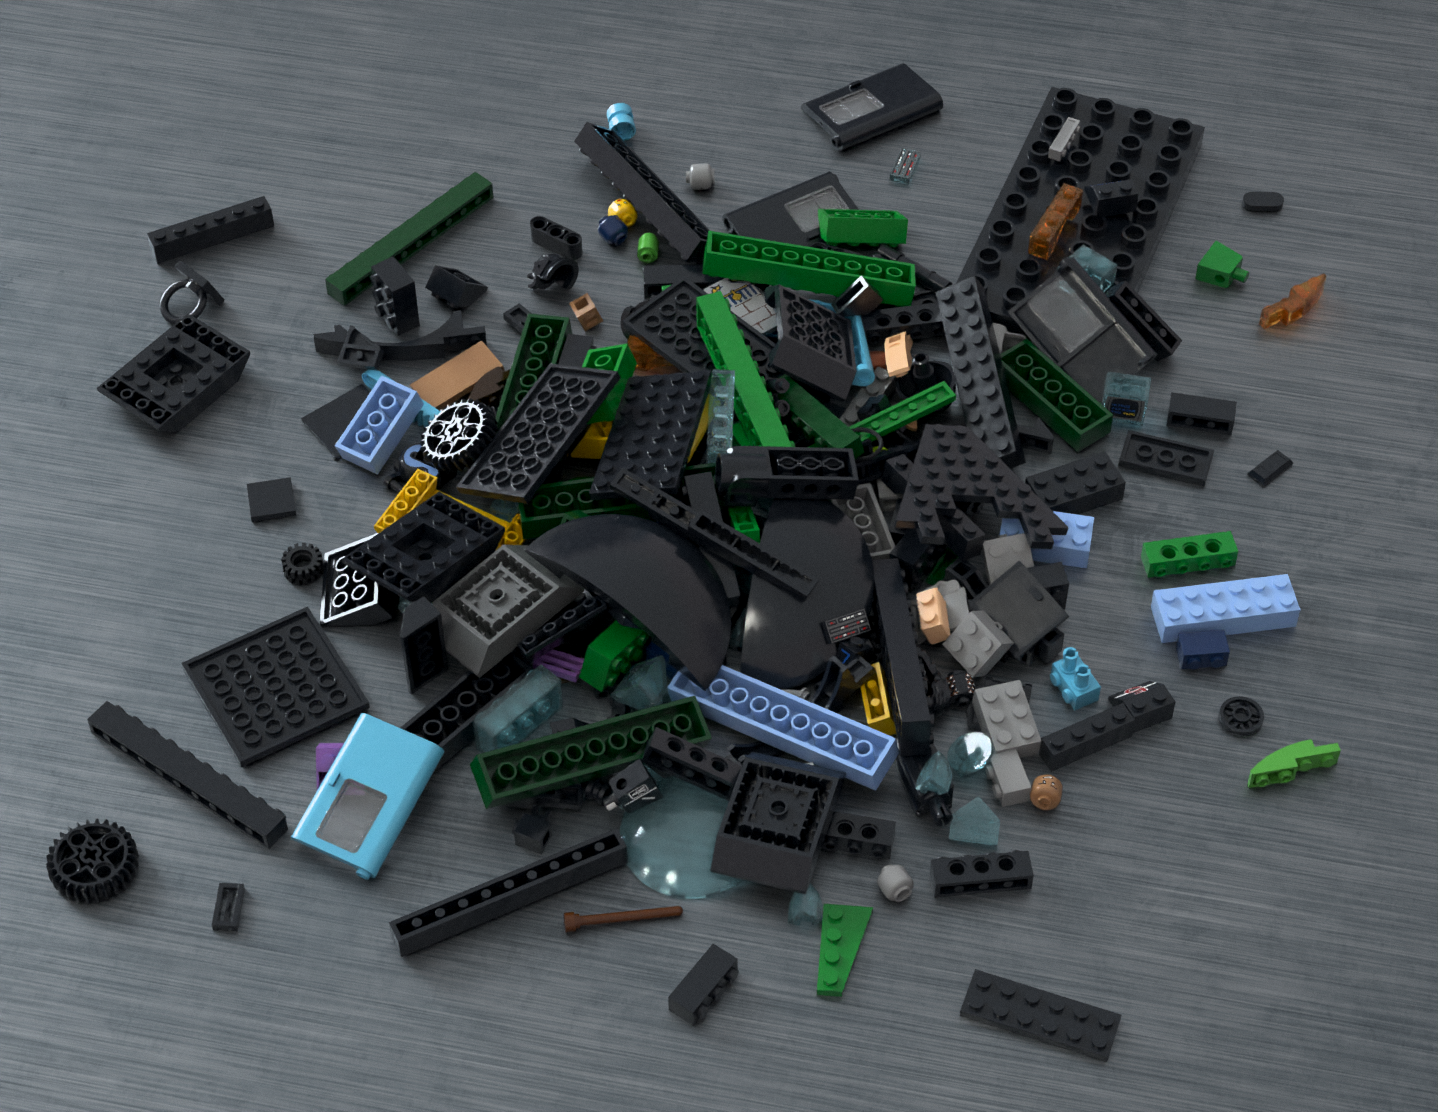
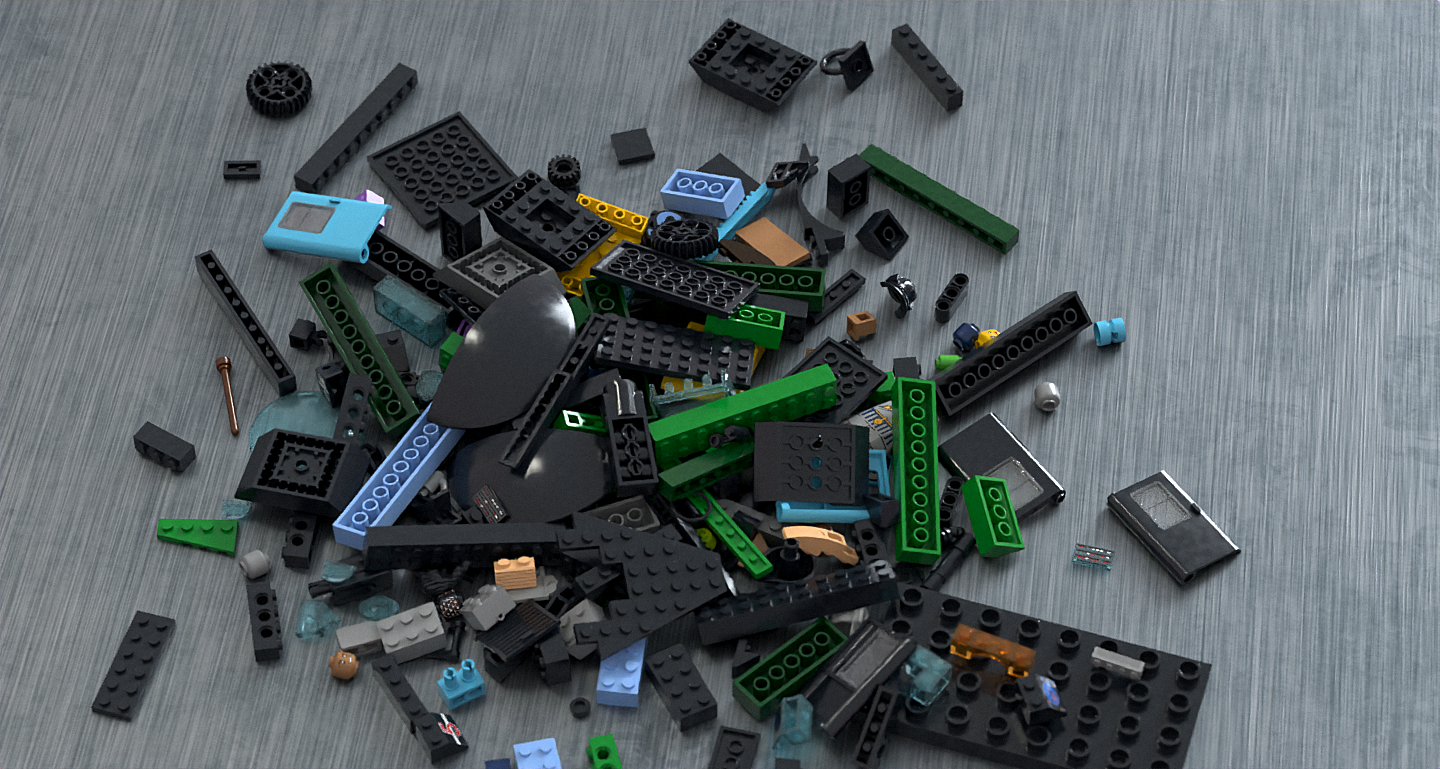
camera: 85 degrees right, 0 degrees up
none -> black tile [570,697,590,719]

